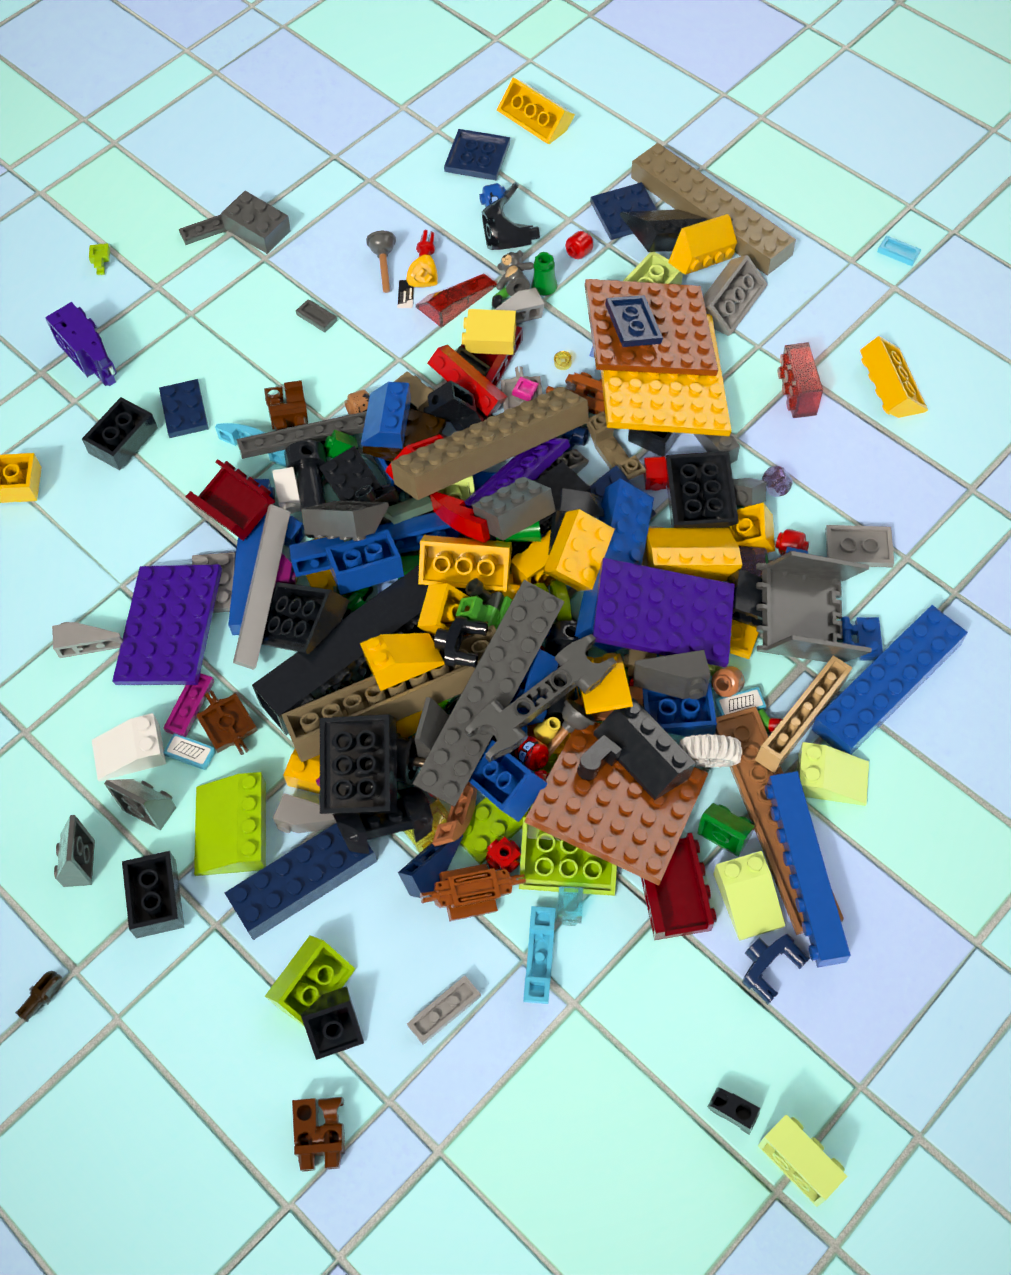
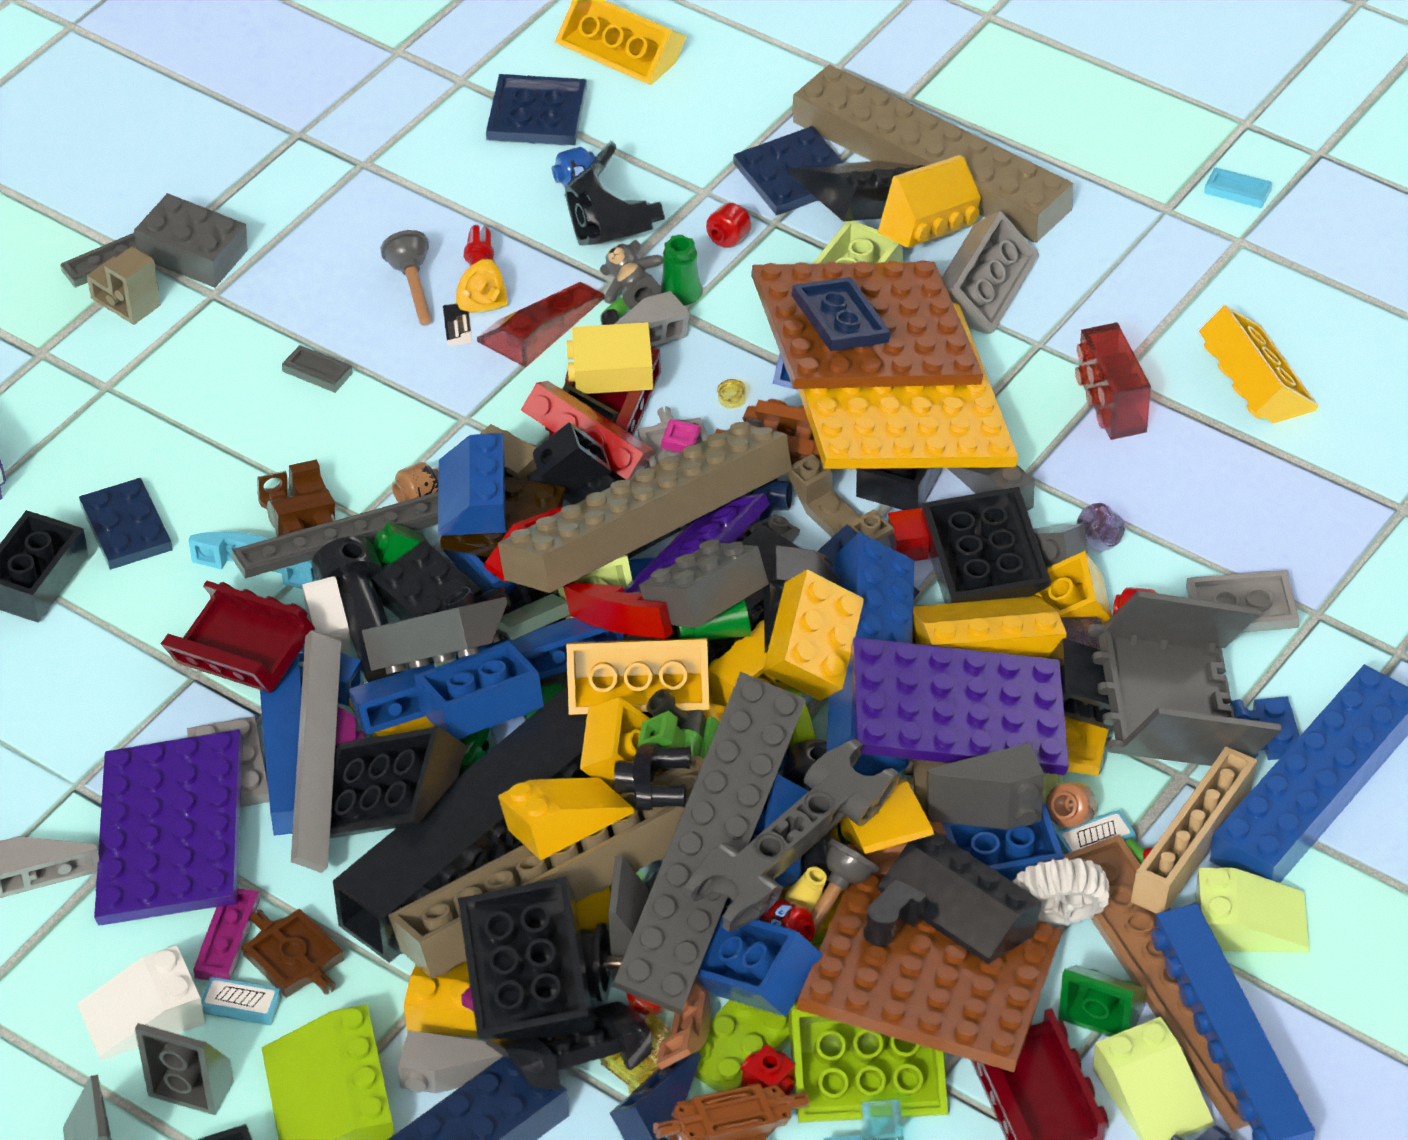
camera: 10 degrees left, 15 degrees down
none -> dark tan brick [87,246,161,325]

